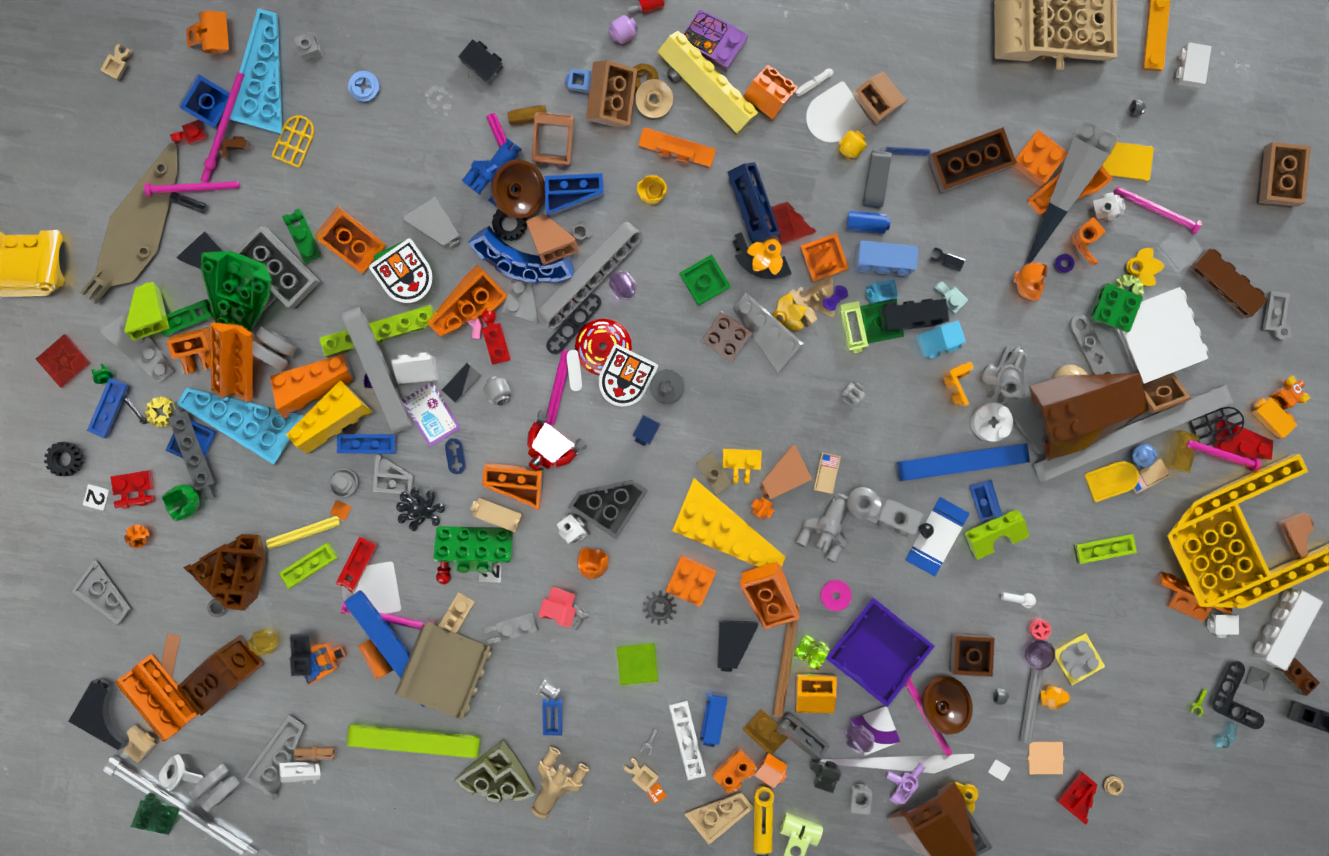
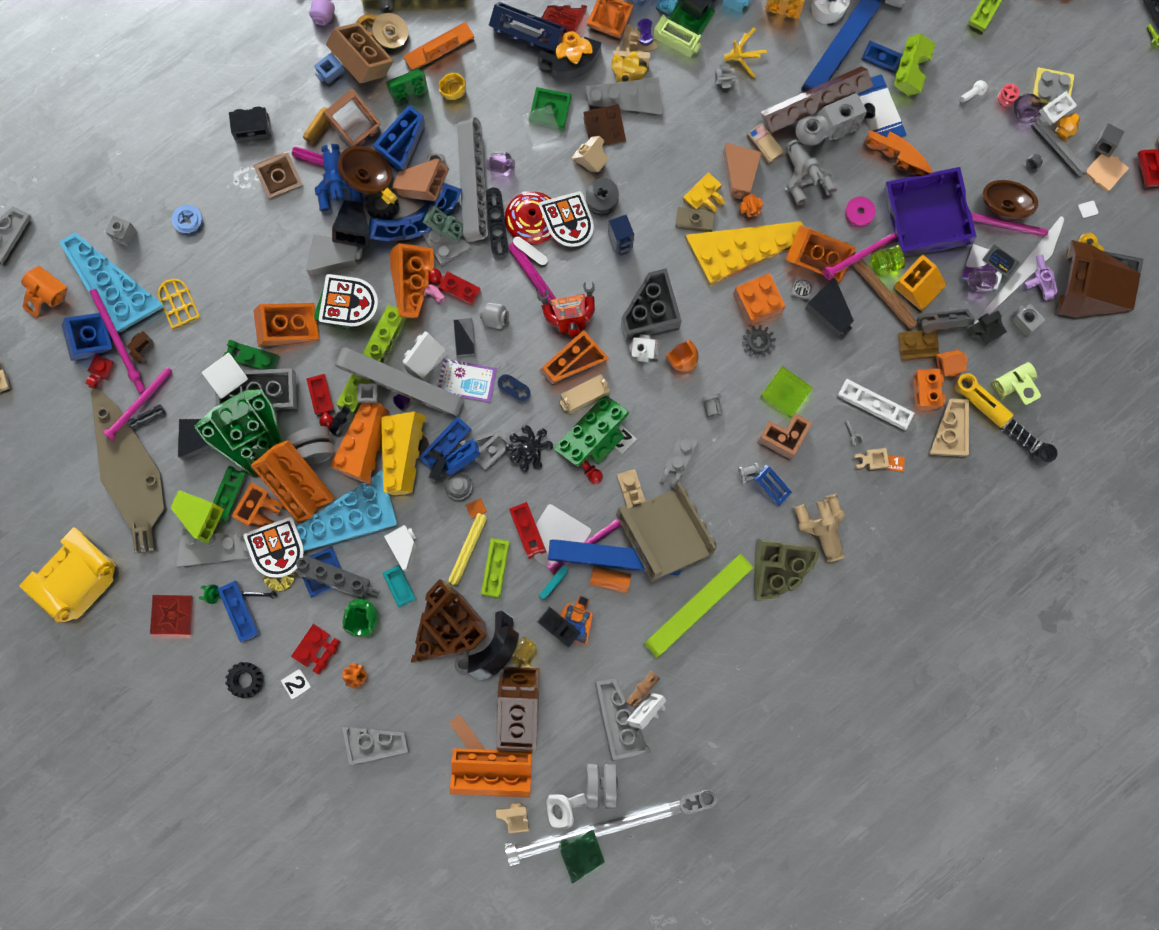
camera: 50 degrees left, 10 degrees down
black arch [68,678,128,750] -> none
coral piece [538,587,576,627] -> none
blue window [700,693,728,747] -> none
reddish brown brick [950,634,995,677] -> none
none -> white sticker [202,353,248,399]
none -> sticker [244,517,303,578]
none -> medium nougat slope [253,151,303,199]
none -> red plate [306,374,335,429]
none -> black bar [329,405,351,435]
none -> black slope [332,200,370,249]
none -> light grey slope [357,383,377,403]
none -> yellow plate [381,187,398,205]
none -> teal tile [382,564,417,608]
none -> white slope [384,525,416,572]
none -> green bracket [386,68,428,103]
none -> sand green slope [423,206,463,242]
none -> black bracket [427,450,447,481]
none -> blue plate [445,438,480,476]
none -> black arch [468,610,519,681]
none -> clear piece [522,105,561,146]
none -> teal tile [539,565,569,601]
none -> tan brick [571,136,609,173]
none -> yellow plant [724,28,767,78]
none -> nougat brick [758,413,812,460]
none -> brick [760,66,873,133]
none -> light grey tile [791,277,814,301]
none -> dark pink bar [822,234,896,280]
none -> orange slope [864,130,933,177]
none -> sticker [982,244,1020,278]
none -> white plate [1039,91,1077,126]
none -> dark grey brick [1093,123,1125,157]

